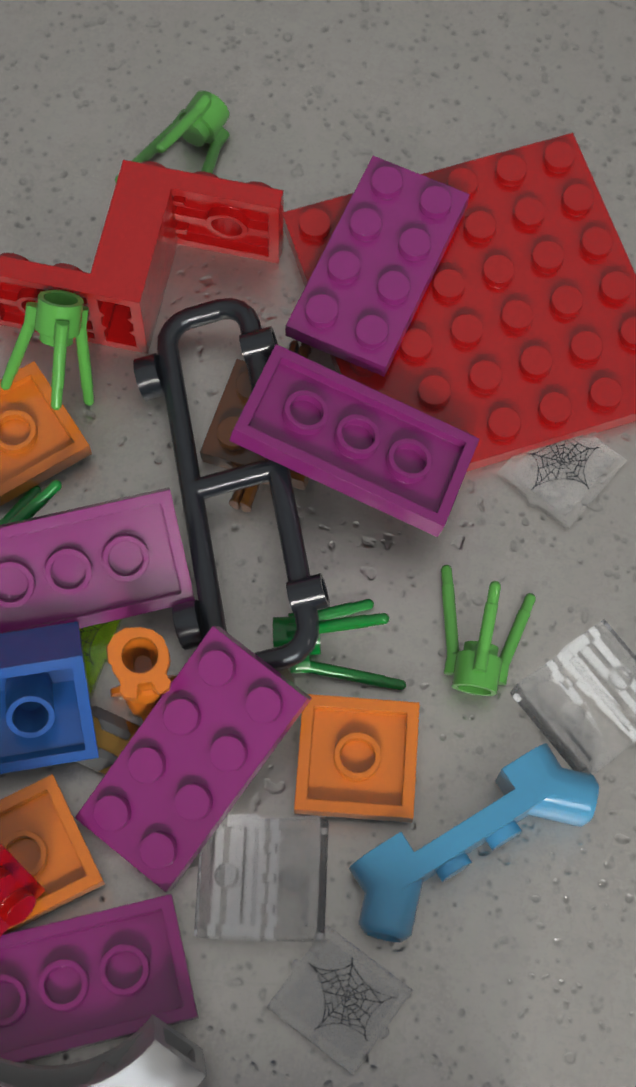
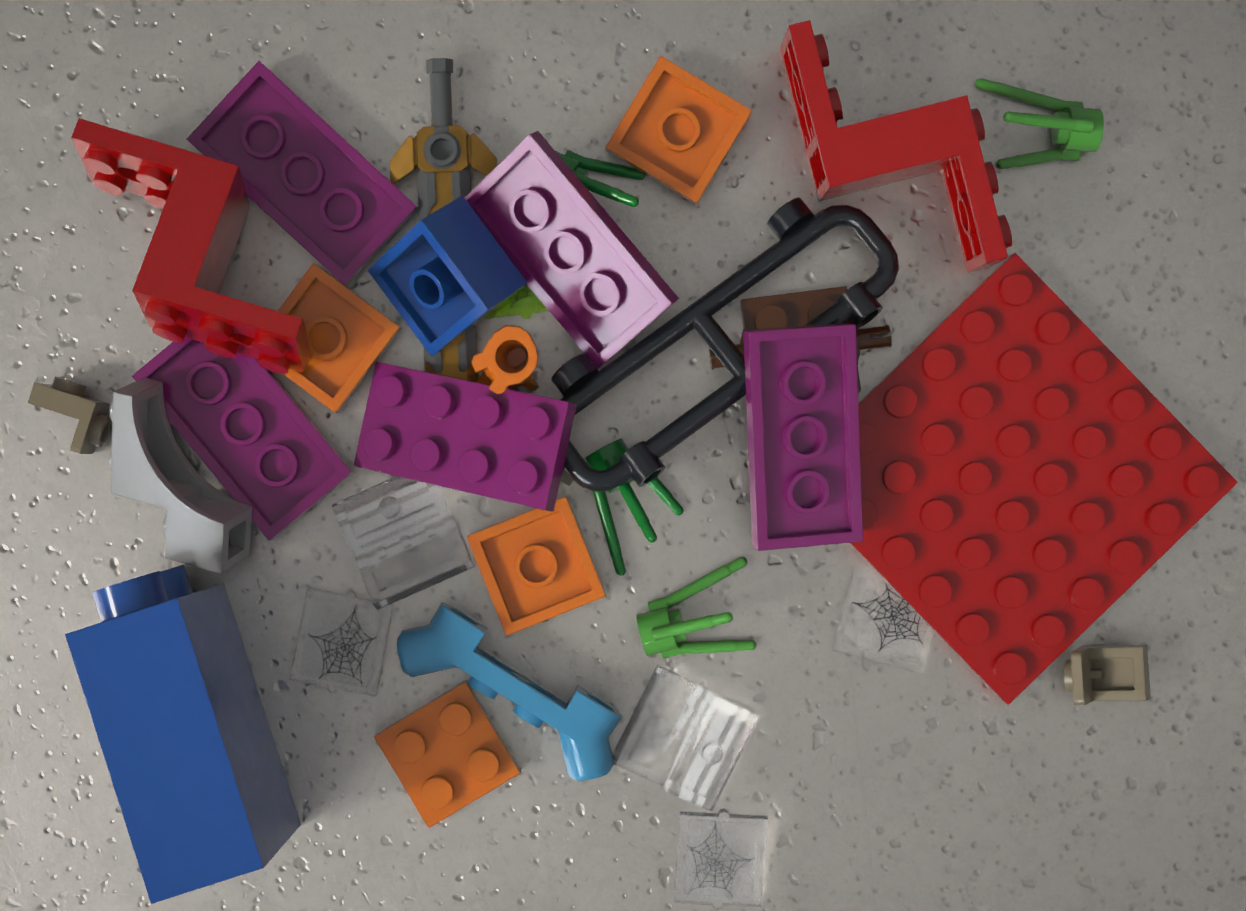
camera: 70 degrees right, 20 degrees up
bright green plant [0,290,94,410] -> none
magenta plate [285,156,470,377] -> none
none -> orange plate [374,680,521,828]

